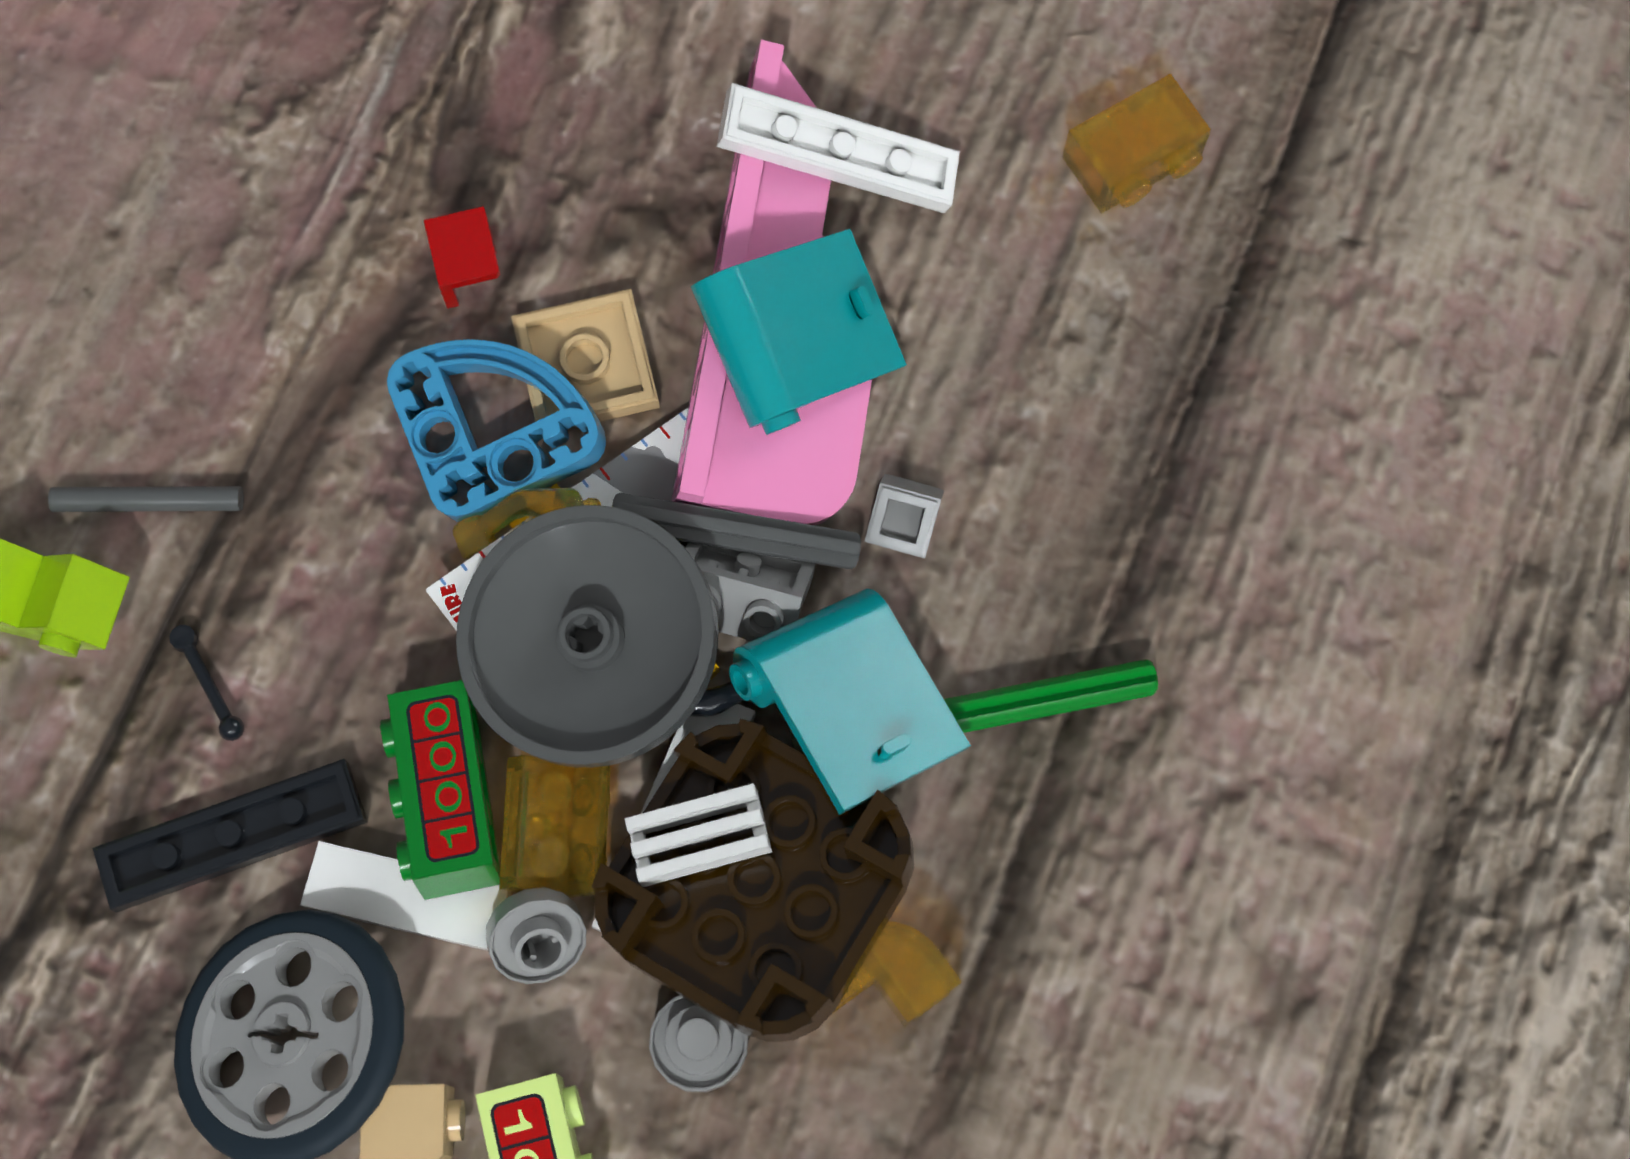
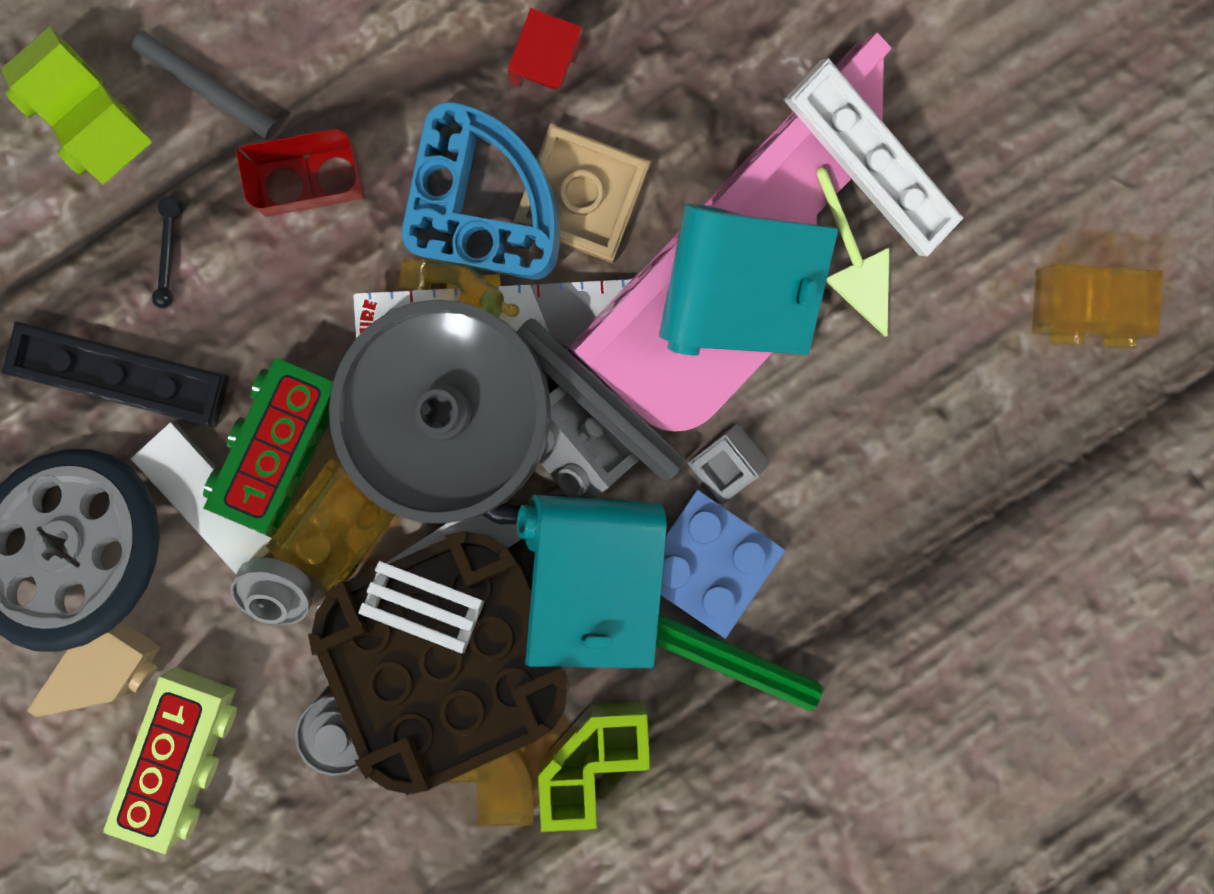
camera: 30 degrees right, 15 degrees up
none -> red piece [235,129,365,217]
none -> lime brick [538,701,650,832]
none -> medium blue plate [661,489,786,639]
none -> yellowish green piece [816,167,889,336]

